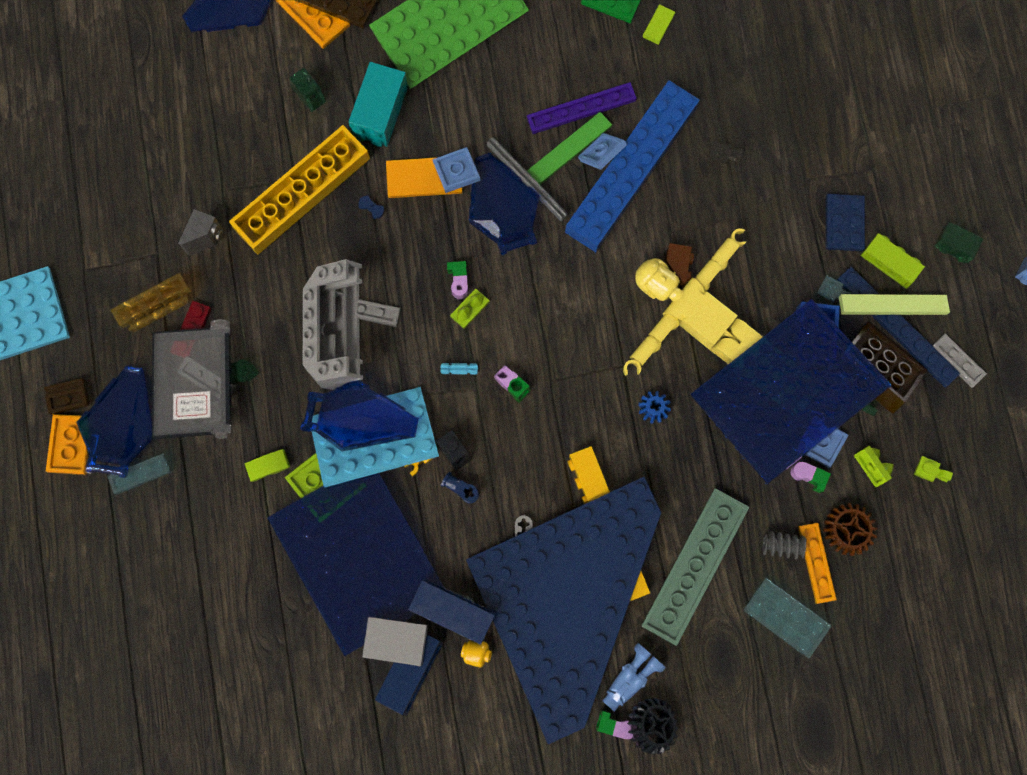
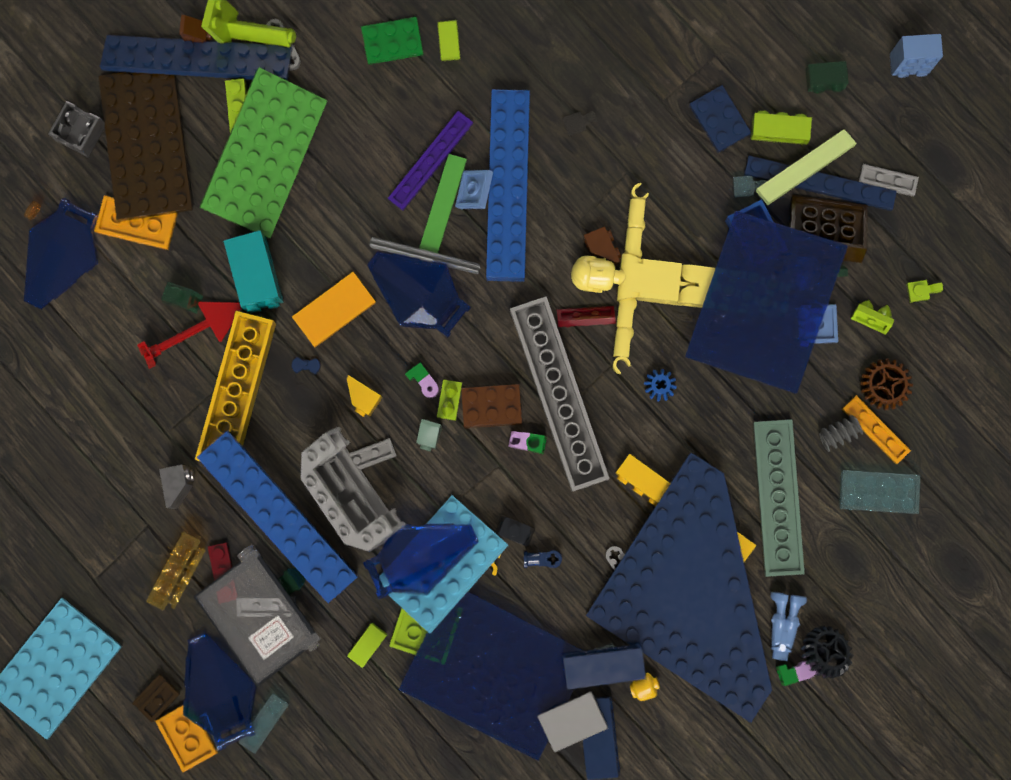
camera: 25 degrees left, 5 degrees up
medium blue tile [432,147,480,193] -> none
medium azure axle [441,363,478,374] -> none
leg [790,462,831,493] -> none
none -> red piece [137,302,243,369]
none -> blue brick [197,431,357,603]
none -> yellow slope [347,375,382,417]
none -> sand green slope [416,419,442,452]
none -> reddish brown brick [461,384,522,429]
none -> light grey brick [510,296,609,492]
none -> dark red plate [557,306,615,327]

